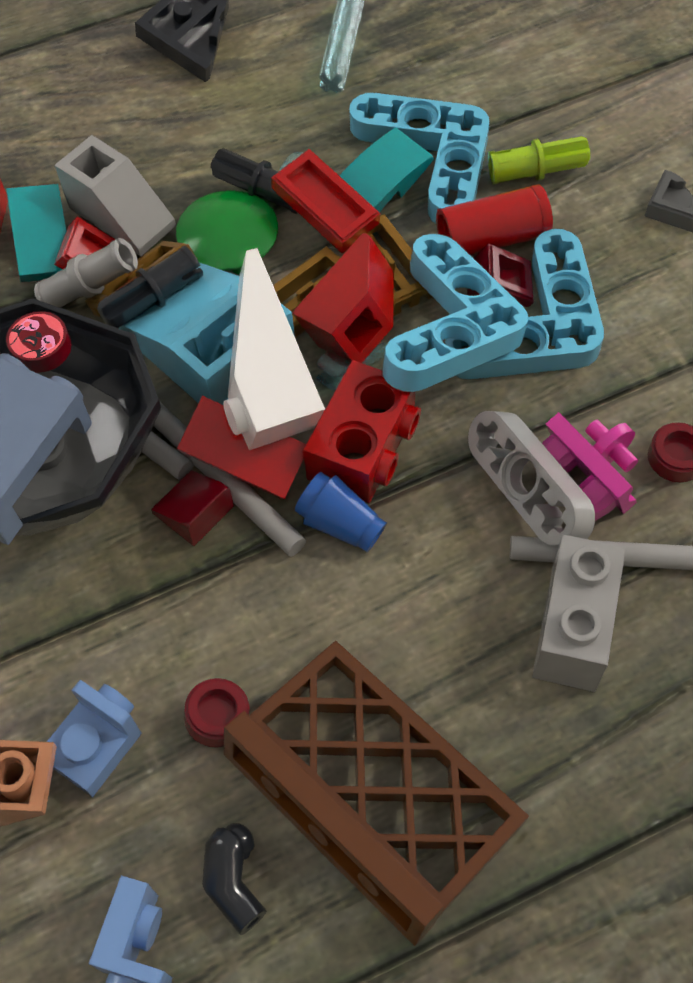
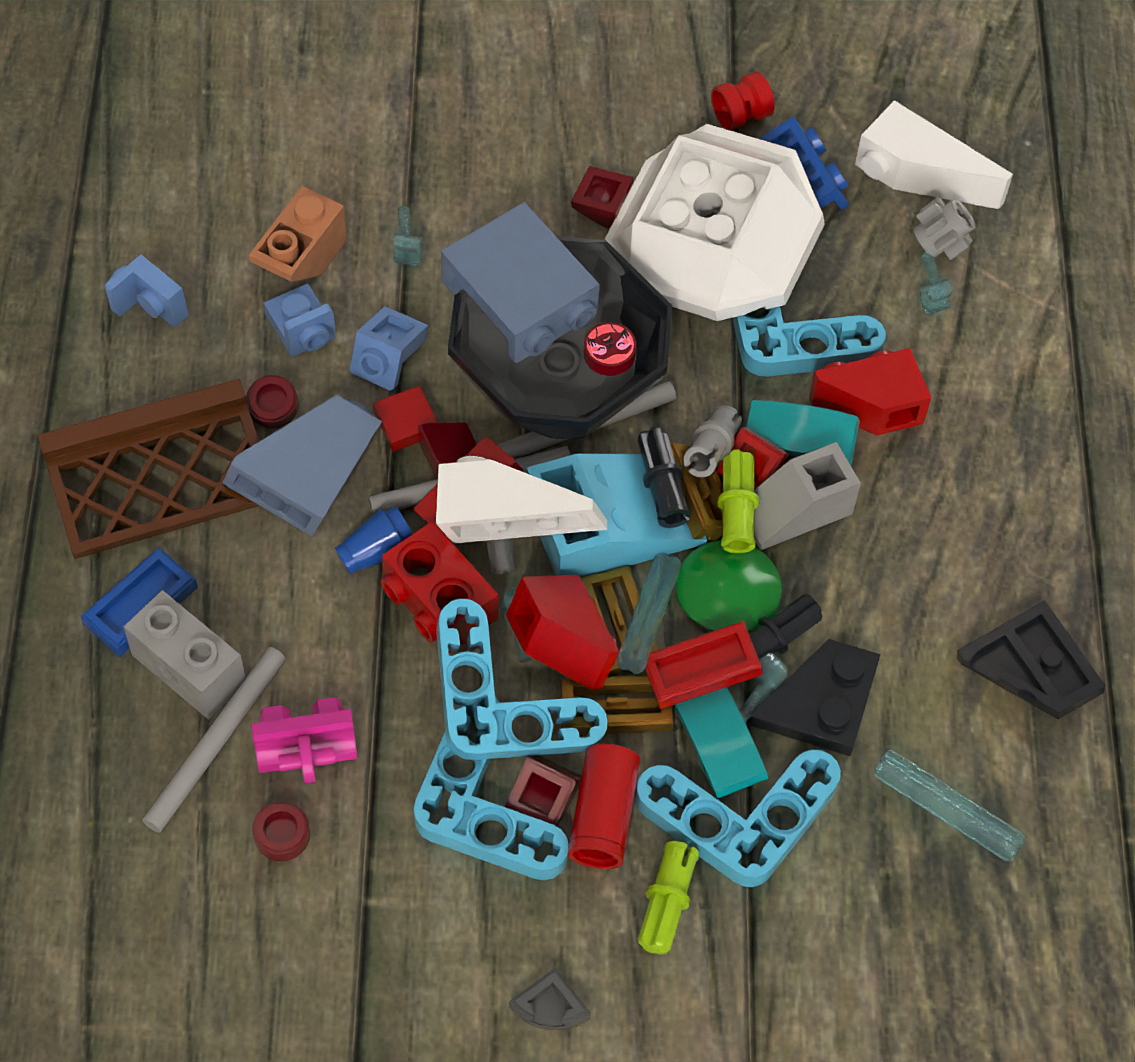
camera: 110 degrees right, 0 degrees up
black arm [202,823,267,935] -> none
light grey beam [468,411,595,545] -> none
none -> blue tile [80,548,198,657]
none -> sand blue slope [222,395,382,537]
none -> medium blue bracket [350,306,429,390]
none -> red tile [373,386,438,452]
none -> clear light blue axle [616,553,682,674]
none -> lime axle [718,450,759,553]
none -> black wing [750,639,881,756]

